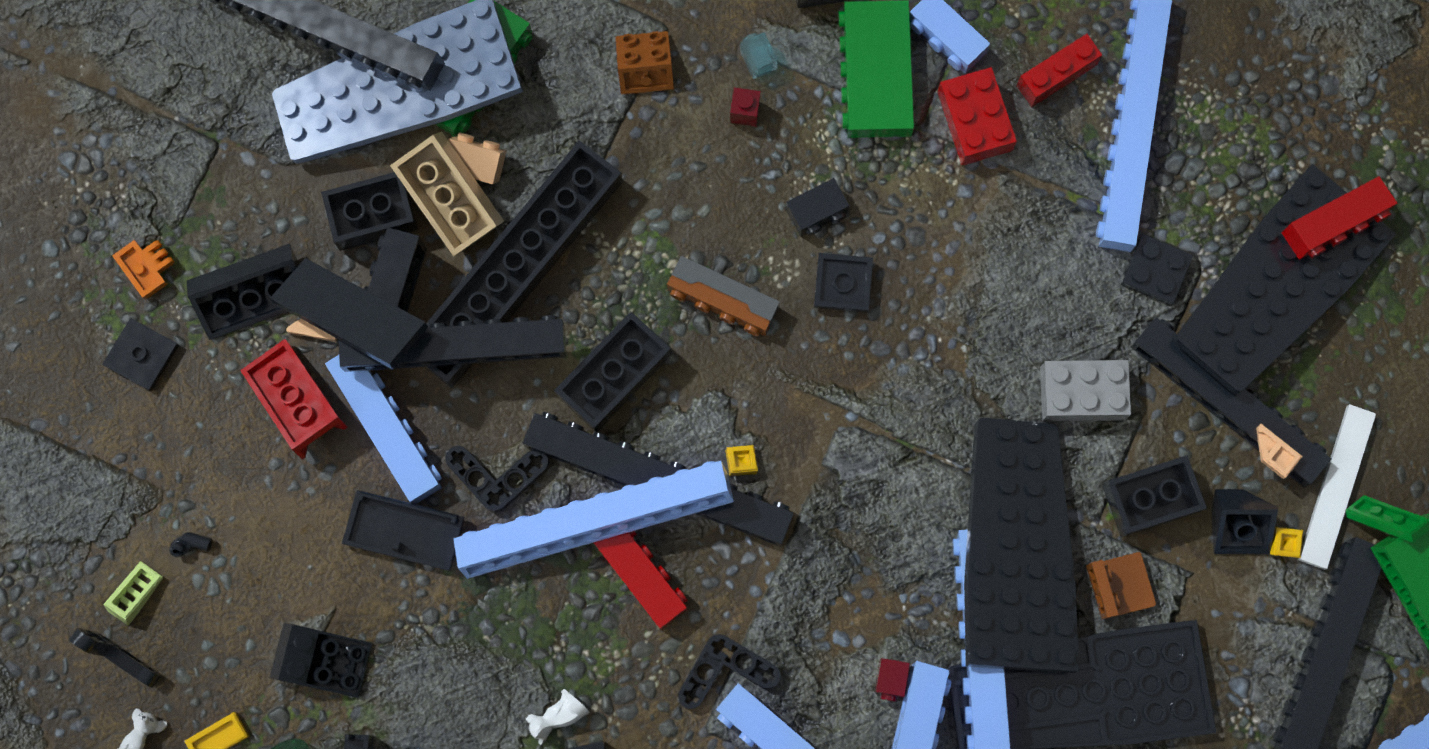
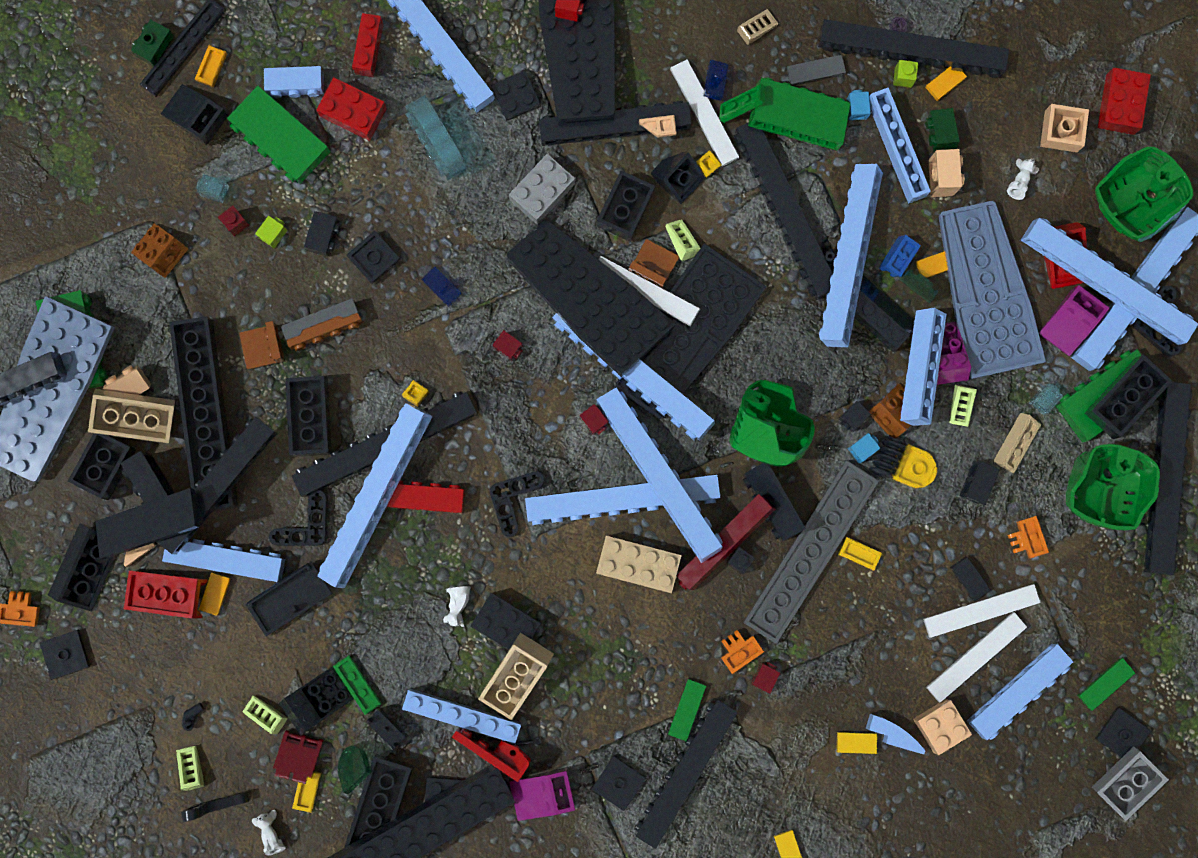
camera: 55 degrees left, 5 degrees up
none -> light orange tile [199,573,231,616]
none -> dark orange bracket [239,321,285,369]
none -> yellowish green slope [243,696,288,734]
none -> lime brick [255,216,288,248]
none -> dark red plate [273,730,324,784]
none -> green tile [333,655,382,715]
none -> clear light blue brick [405,95,467,180]
none -> clear blue tile [421,267,462,307]
none -> dark red brick [492,330,523,361]
none -> white tile [599,256,700,326]
none -> yellowish green slope [665,219,701,261]
none -> clear blue tile [703,60,729,101]

